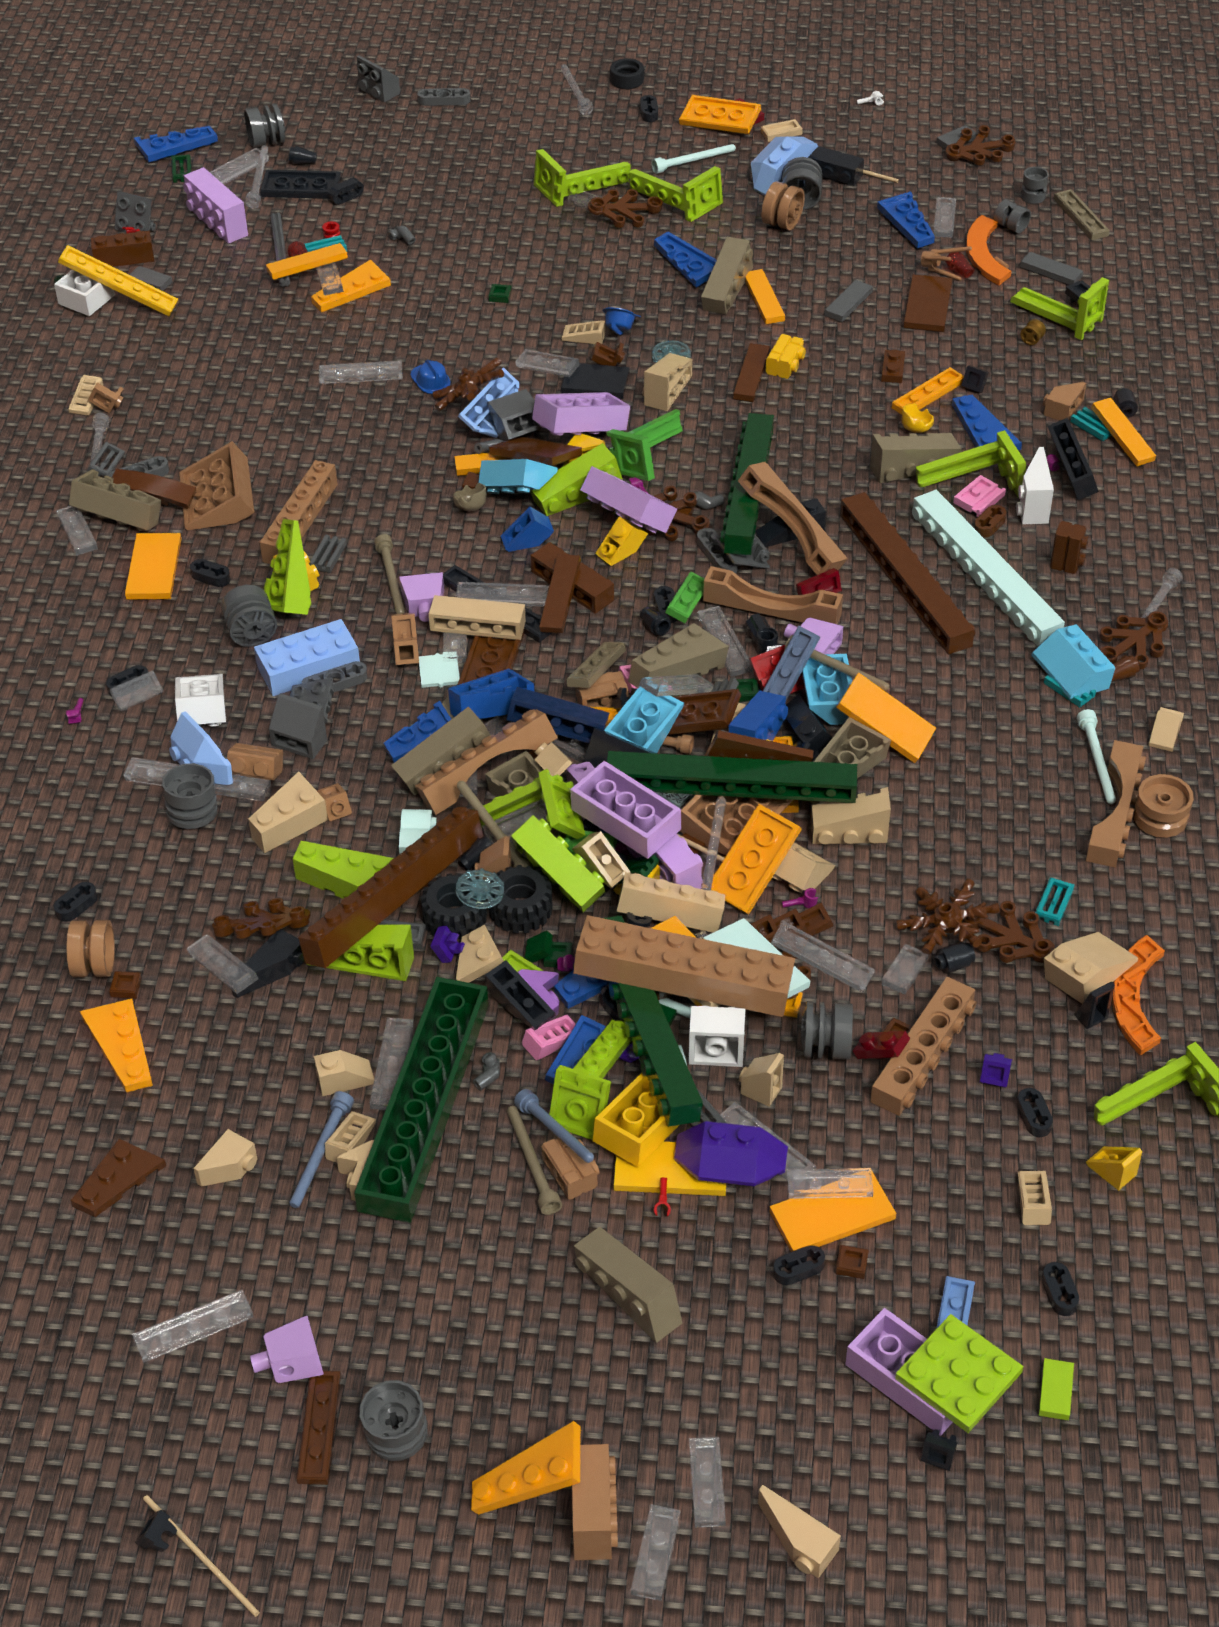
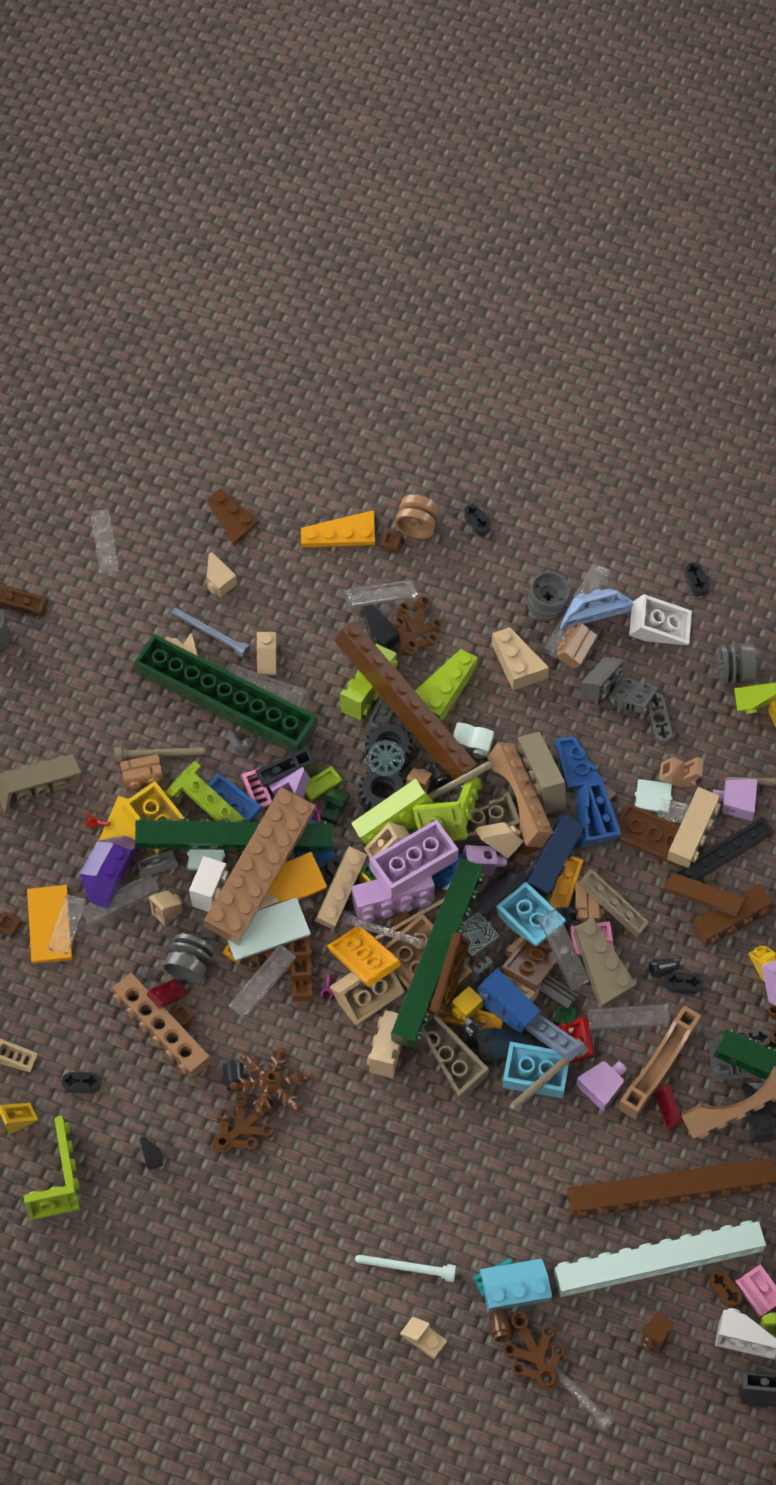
camera: 105 degrees right, 15 degrees up
magenta hand [66,698,84,724] -> none
clear tile [110,670,163,712] -> none
lavender torso [250,1316,324,1383] -> none
light blue brick [254,619,360,696] -> none
medium nougat bracket [317,783,352,821] -> none
tan slope [325,1111,376,1163] -> none
dark purple tile [431,926,465,963] -> none
clear tile [456,582,549,607] -> none
tan wing [456,925,504,983] -> none
sand blue piece [514,1089,594,1163] -> none
bright green tile [665,571,704,623] -> none
black piece [745,613,778,655] -> none
black beam [773,1245,825,1285] -> none
light orange tile [836,672,936,763] -> none
clear tile [882,944,929,994] -> none
dark purple tile [980,1053,1012,1087] -> none
teal tile [1035,877,1075,926] -> none
tan slope [1044,932,1138,1004] -> none
medium nougat arch [1086,740,1146,868] -> none
orange tile [1112,935,1165,1056] -> none
medium nougat wheel [1133,774,1194,838] -> none

